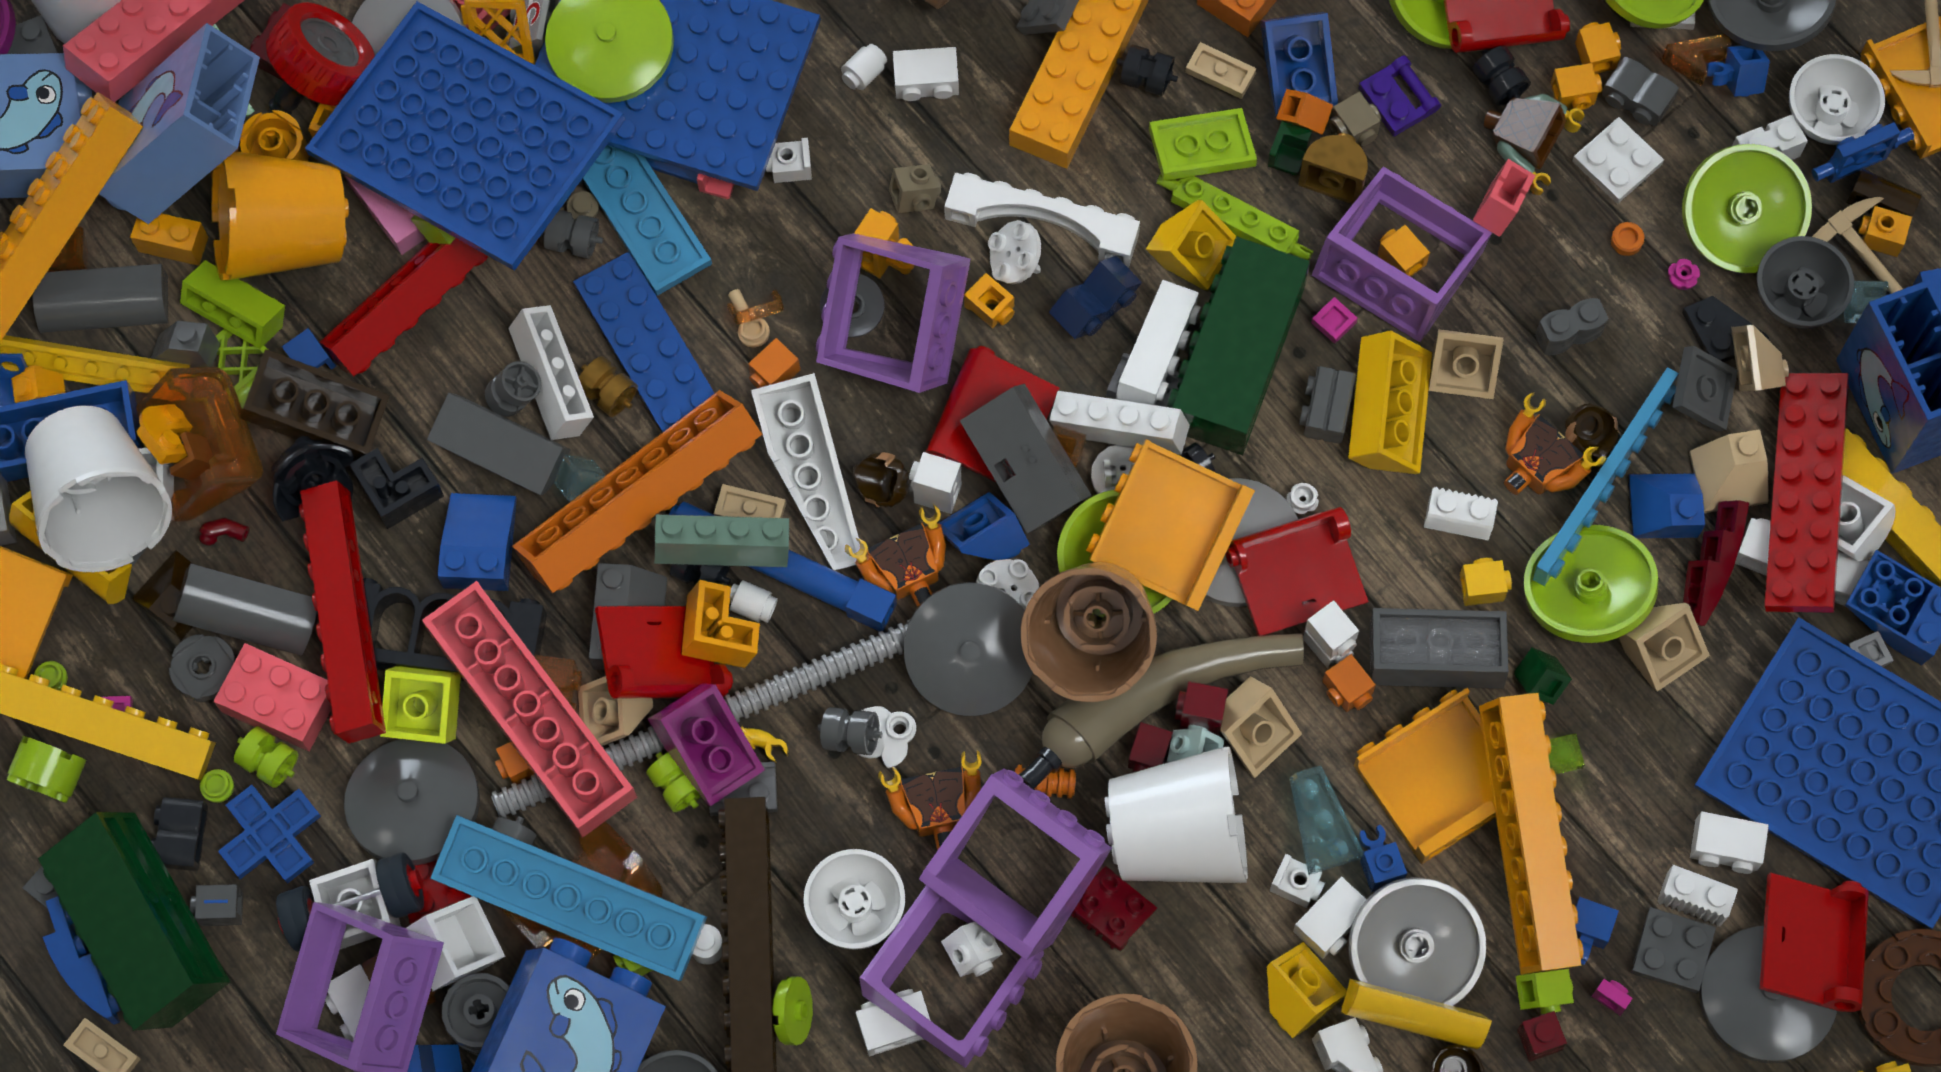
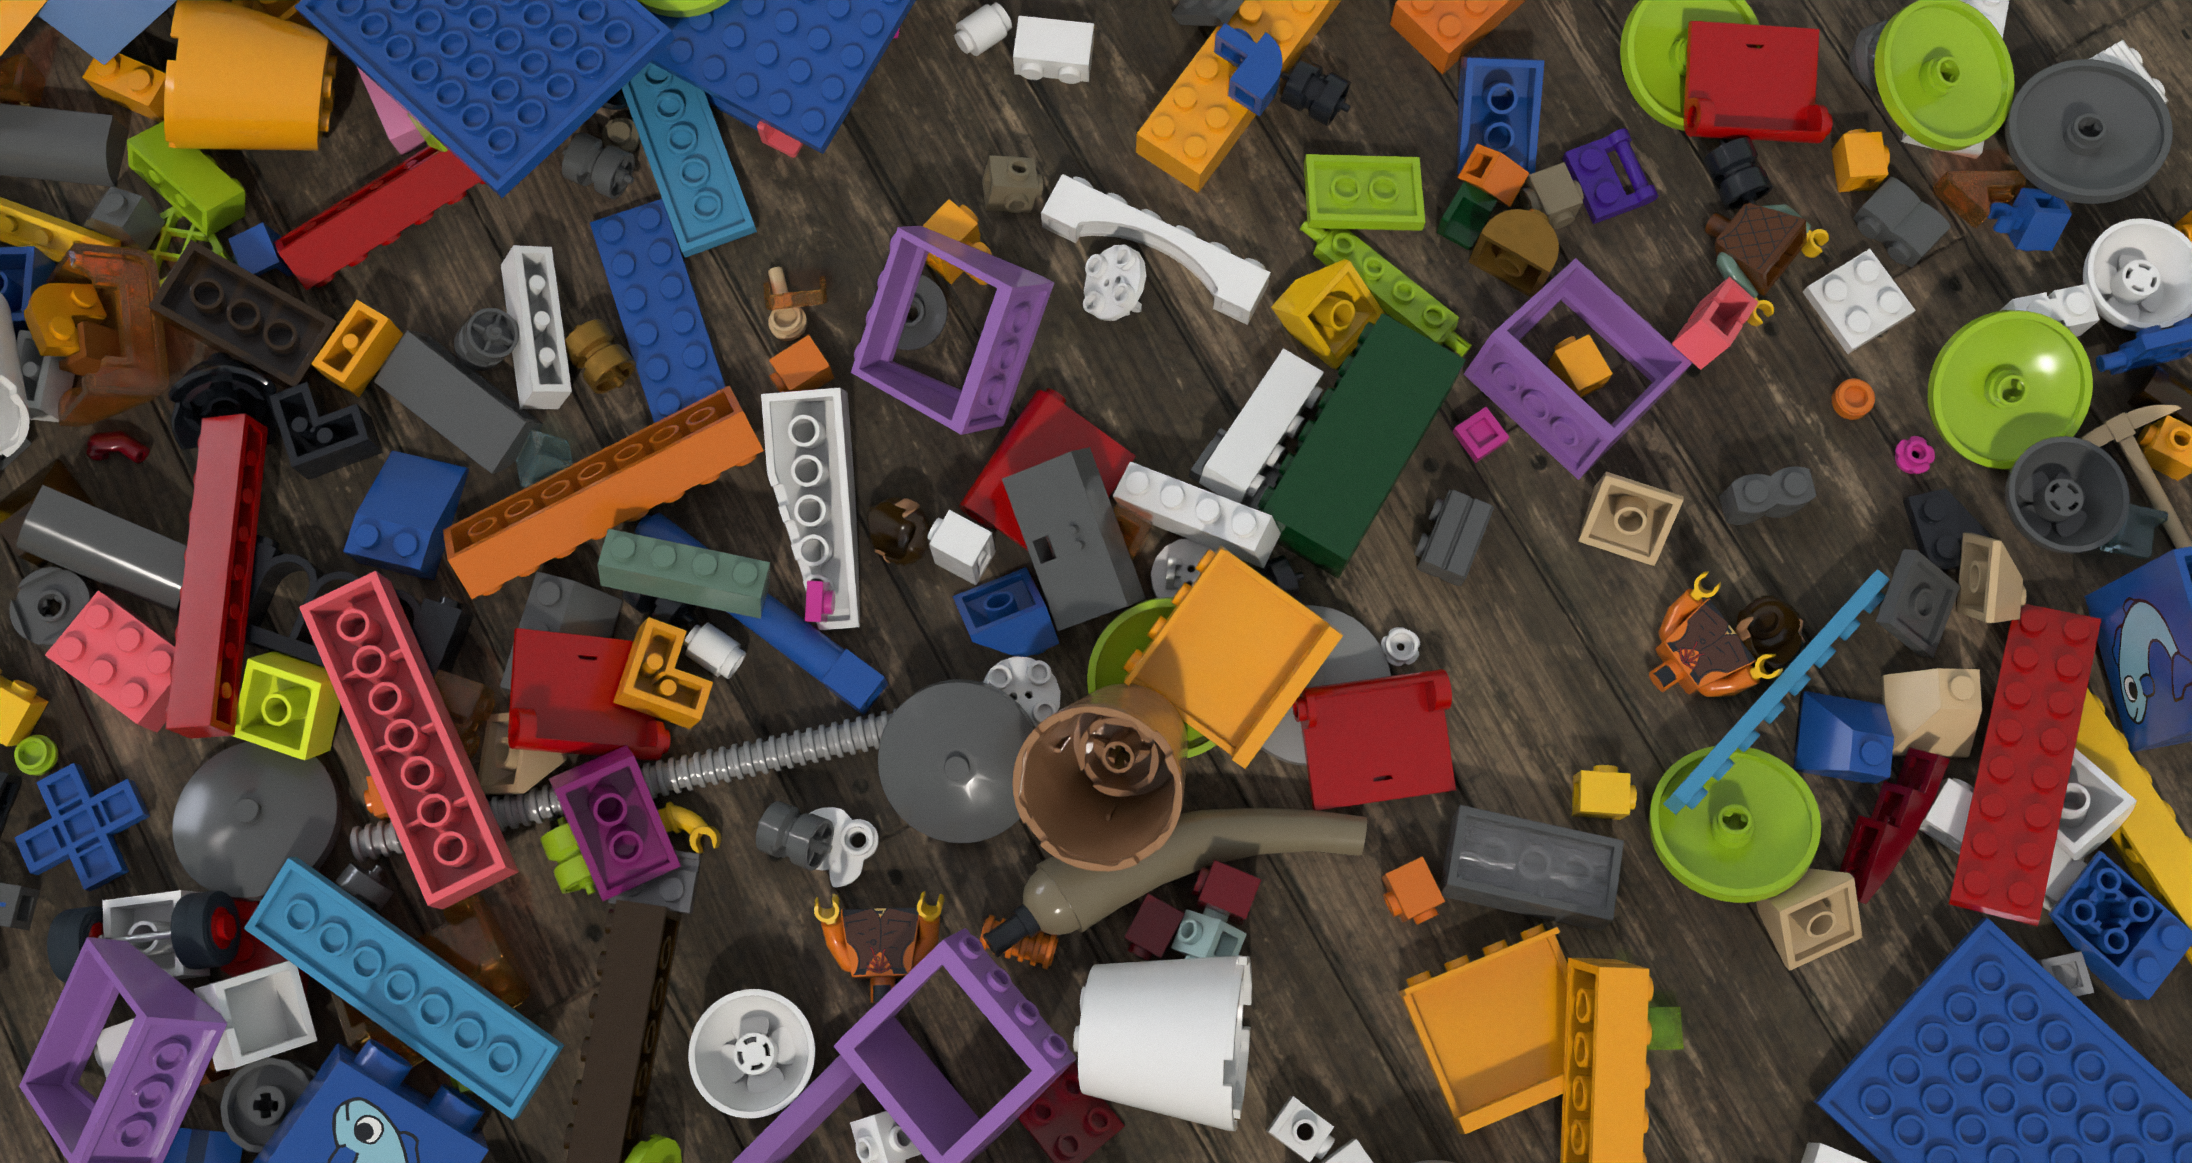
camera: 10 degrees right, 5 degrees up
lime wheel [234,726,298,788] -> none
white brick [692,924,723,965] -> none
tan plate [714,484,786,518] -> none
white brick [766,138,812,183] -> none
torso [845,504,946,607] -> none
light orange brick [964,273,1015,329] -> none
dark blue brick [1049,256,1142,339] -> none
tan plate [1185,42,1256,99] -> none
tan slope [1220,676,1302,778] -> none
clear light blue wing [1289,765,1364,875] -> none
white piece [1303,600,1359,669] -> none
yellow slope [1348,330,1432,474] -> none
blue brick [1359,825,1407,893] -> none
white brick [1424,486,1498,540] -> none
dark green panel [1514,647,1572,705] -> none
light orange brick [1551,63,1602,110] -> none
none -> light orange brick [311,300,403,398]
none -> dark pink plate [805,581,835,622]
none -> blue brick [1214,23,1283,117]

